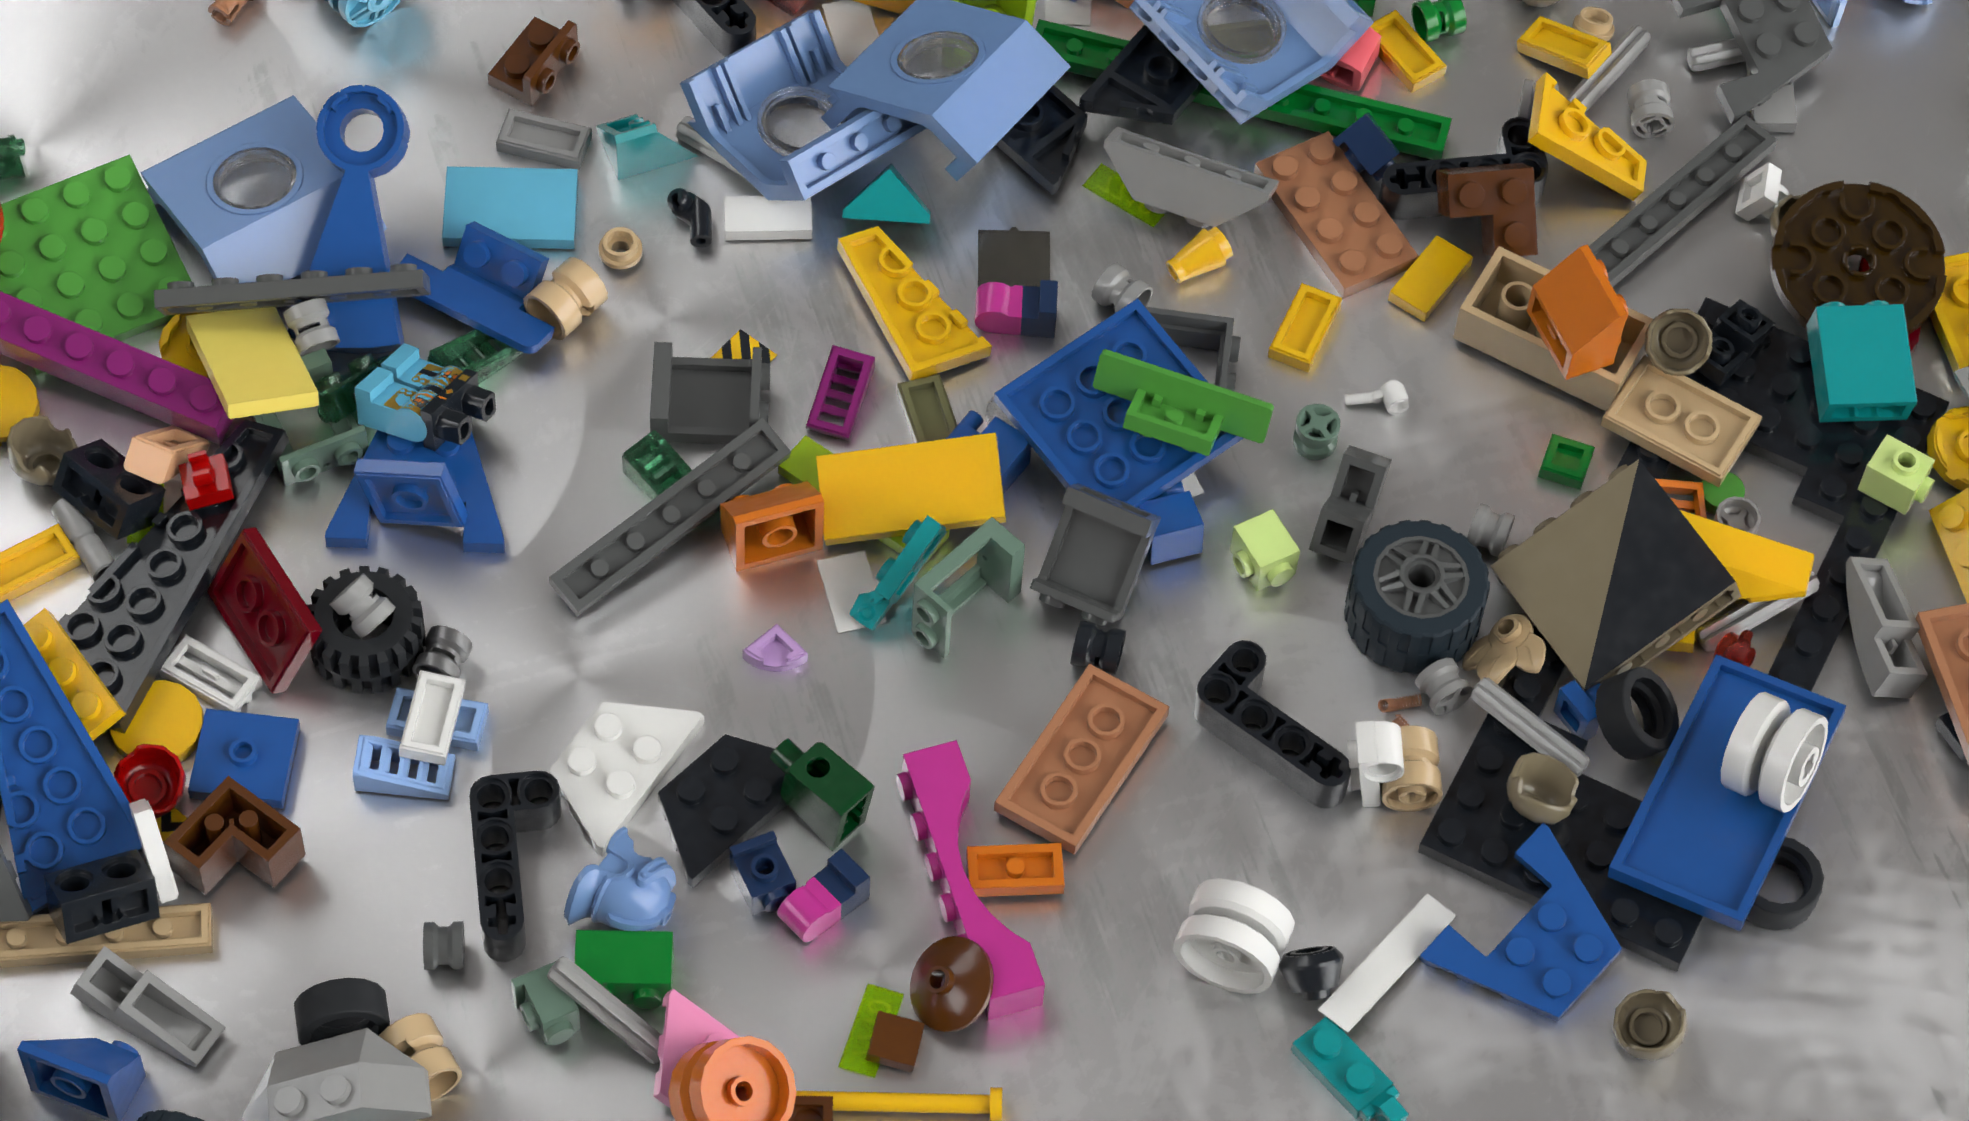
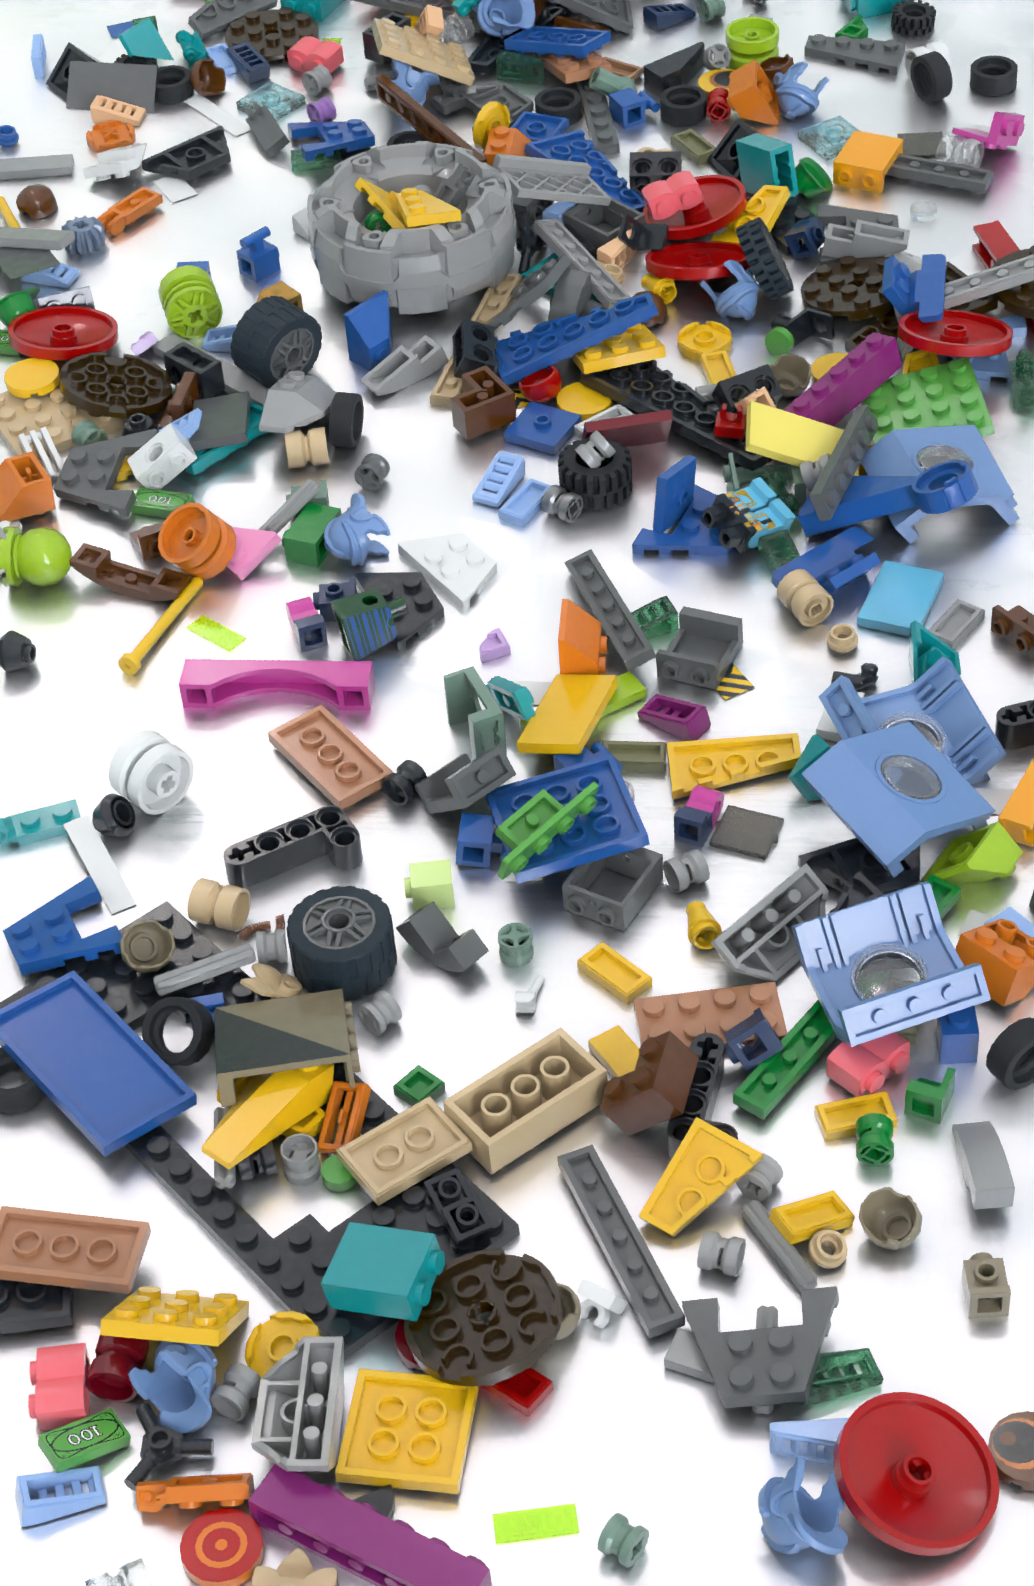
camera: 120 degrees right, 15 degrees down
white tile [129,798,179,903] -> none
white tile [399,670,466,766] -> none
black beam [469,771,562,962] -> none
reddish brown tile [865,1011,925,1073] -> none
reddish brown dish [910,936,994,1032] -> none
orange plate [966,843,1065,897] -> none
white plate [1347,720,1404,807] -> none
orange slope [1526,244,1629,380] -> none
dark tan hair [1644,309,1713,376] -> none
clear red plate [1714,629,1756,667] -> none
white wheel [1721,692,1828,813] -> none
light grey slope [1846,557,1928,698] -> none
yellowish green brick [1857,434,1935,515] -> none

